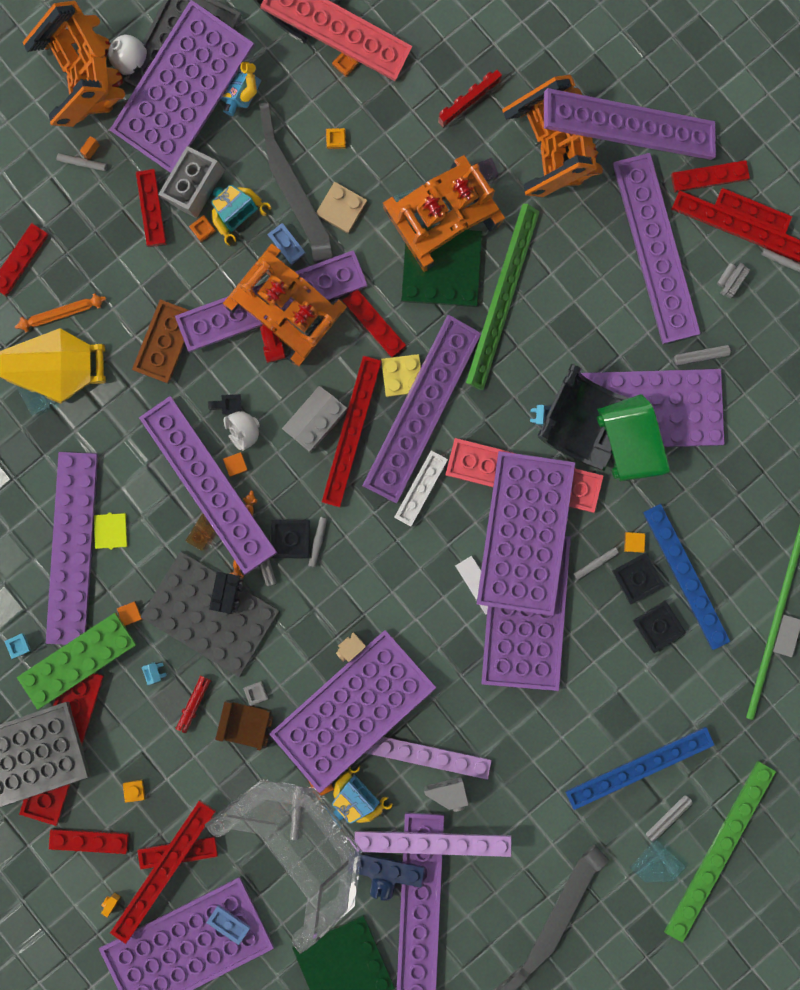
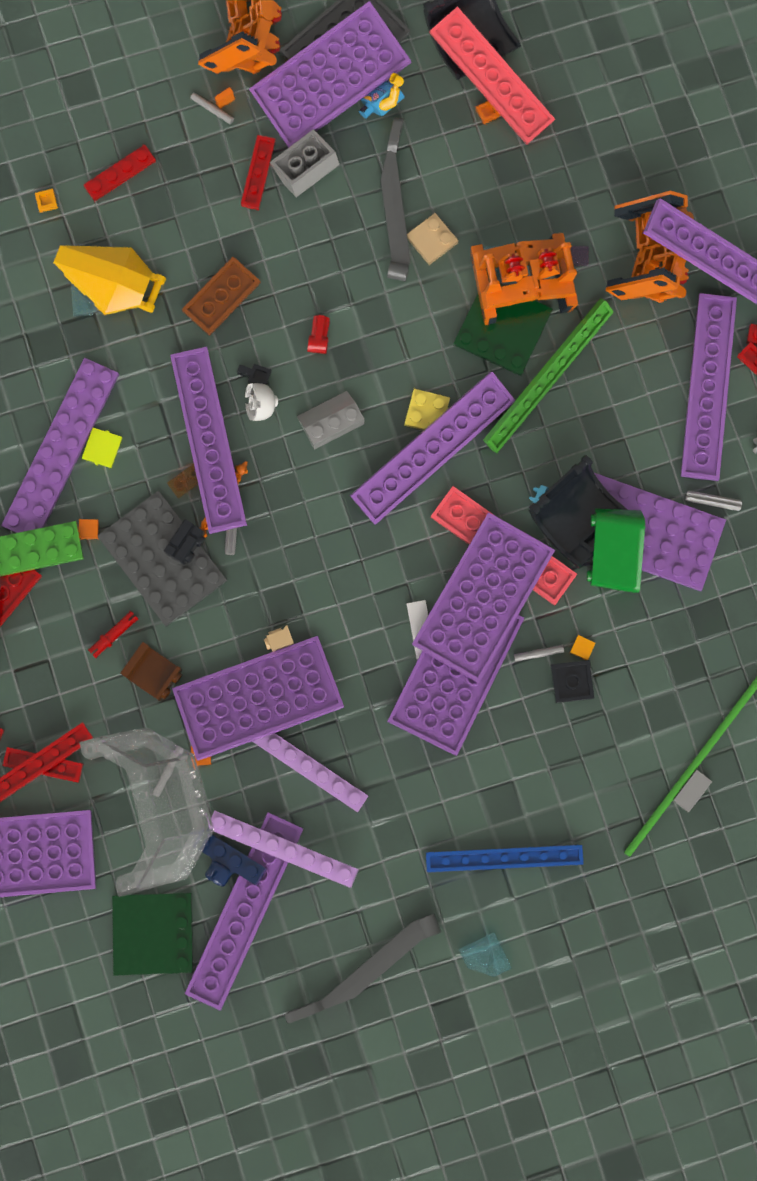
camera: 20 degrees right, 5 degrees down
orange wheel [15,293,106,332] -> none
white cylinder [108,35,147,75] -> none
light orange plate [123,780,146,803] -> none
medium azure tile [142,662,167,685] -> none
medium lavender plate [175,250,367,353] -> none
orange tile [189,215,216,242] -> none
medium blue plate [206,905,250,945] -> none
torso [211,185,271,246] -> none
orange container [223,244,347,366] -> none
orange tile [223,452,248,477] -> none
light grey tile [243,681,268,706] -> none
medium blue plate [267,223,306,265] -> none
black plate [271,520,310,559] -> none
light grey piece [308,517,327,567] -> none
red plate [322,356,381,508] -> none
light orange tile [326,128,346,149] -> none
torso [331,766,393,824] -> none
red plate [342,290,406,358] -> none
white plate [394,450,448,527] -> none
light grey slope [424,777,468,812] -> none
red plate [438,70,502,128] -> none
black plate [632,600,686,653] -> none
blue plate [642,504,730,650] -> none
light grey axle [646,795,693,842] -> none
bright green plate [664,761,776,943] -> none

